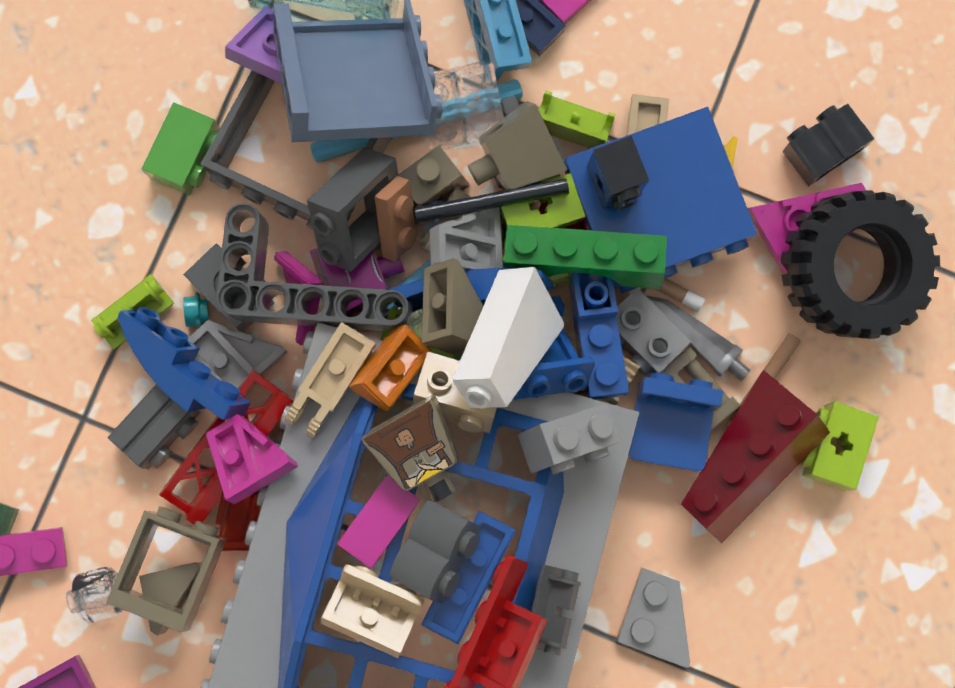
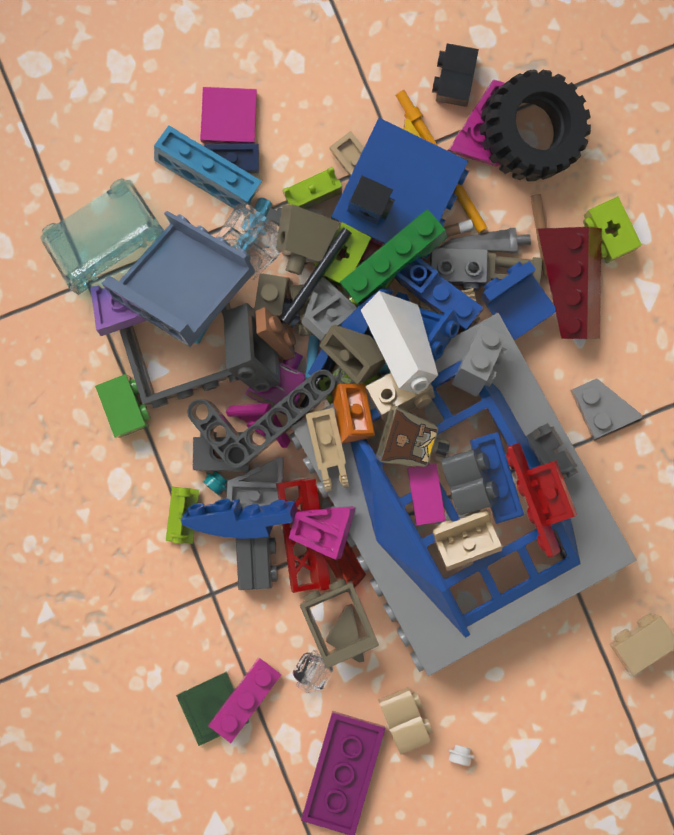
camera: 40 degrees left, 5 degrees up
none -> light orange bar [395,90,488,233]

